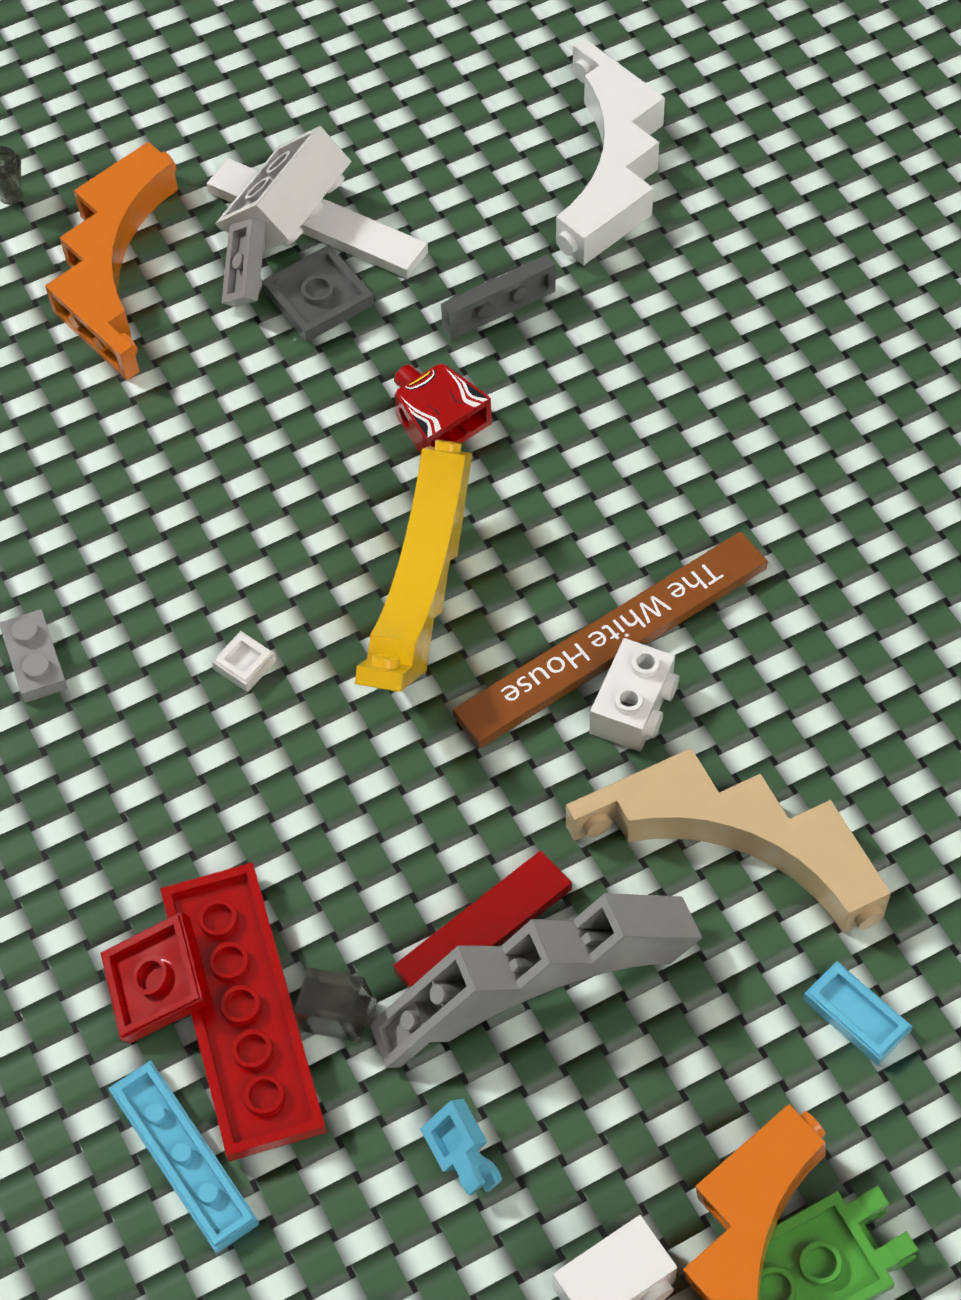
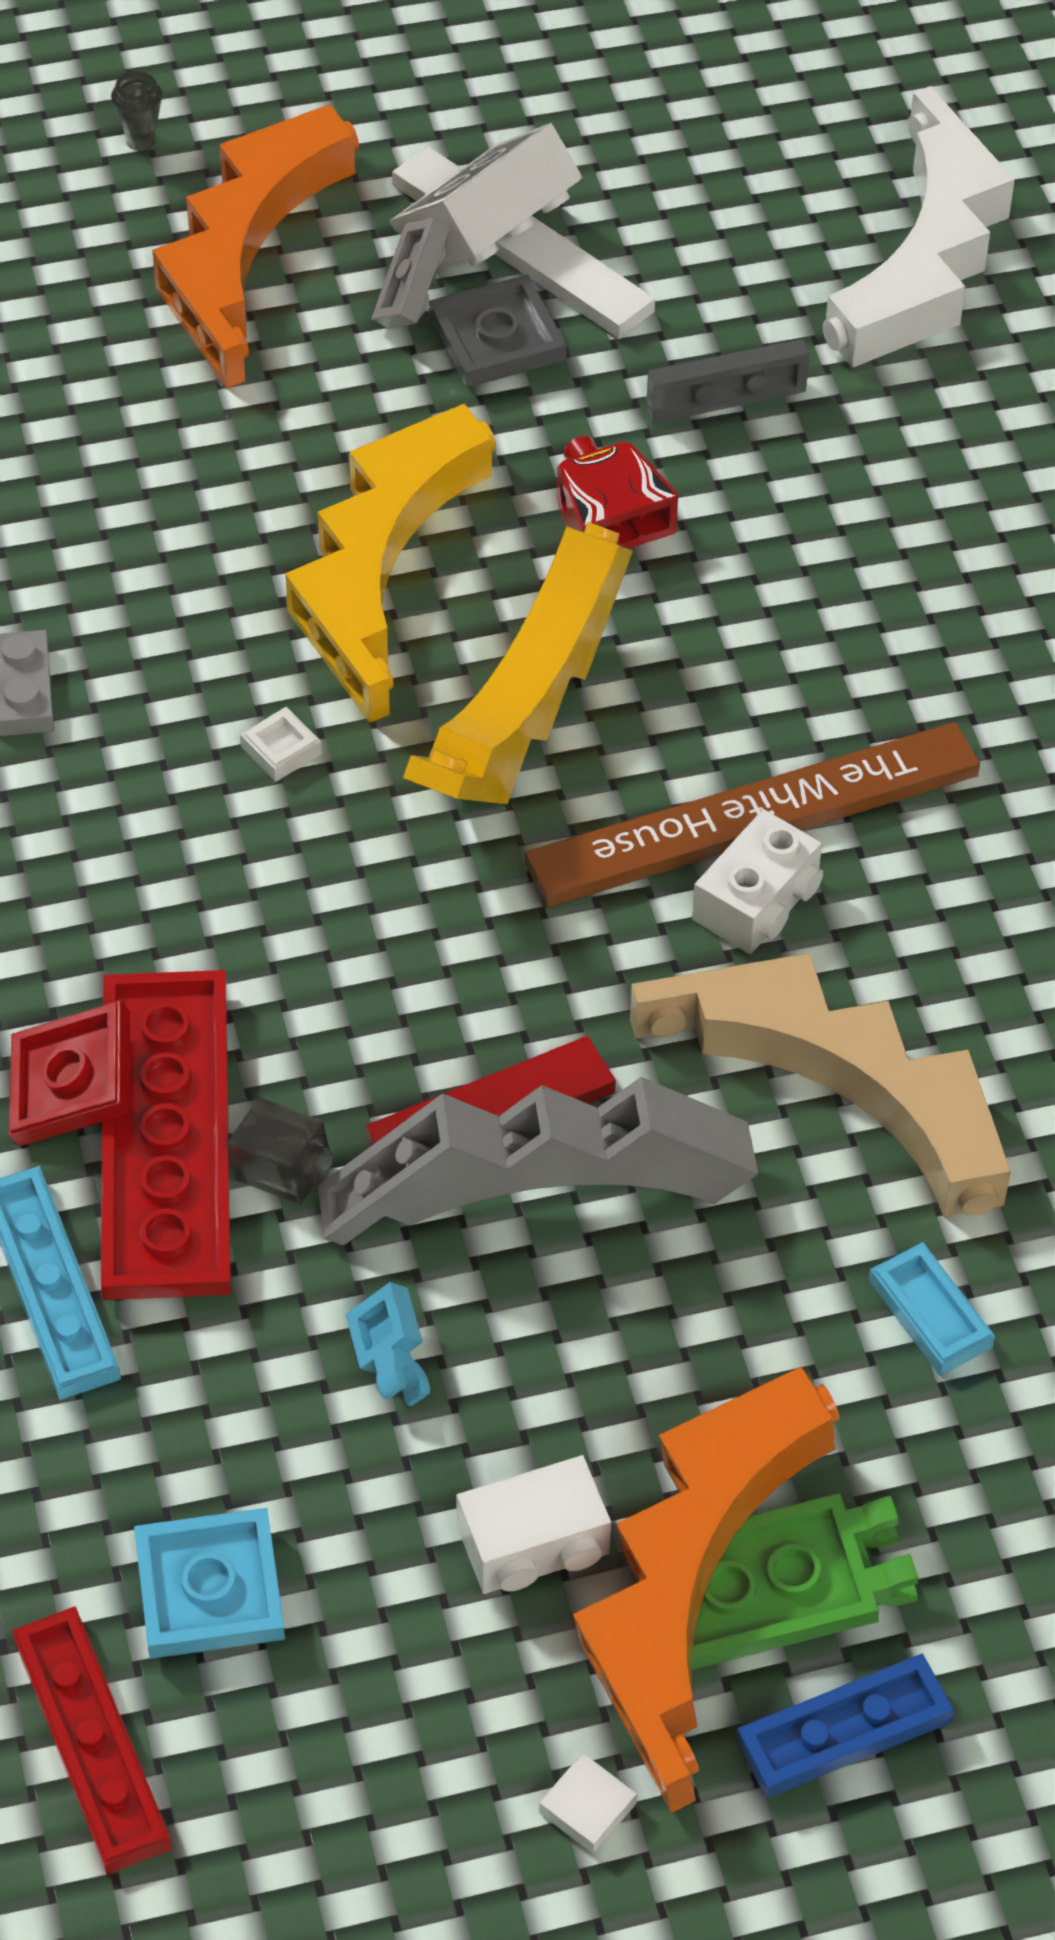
camera: 10 degrees right, 5 degrees down
none -> yellow arch [285,404,496,723]

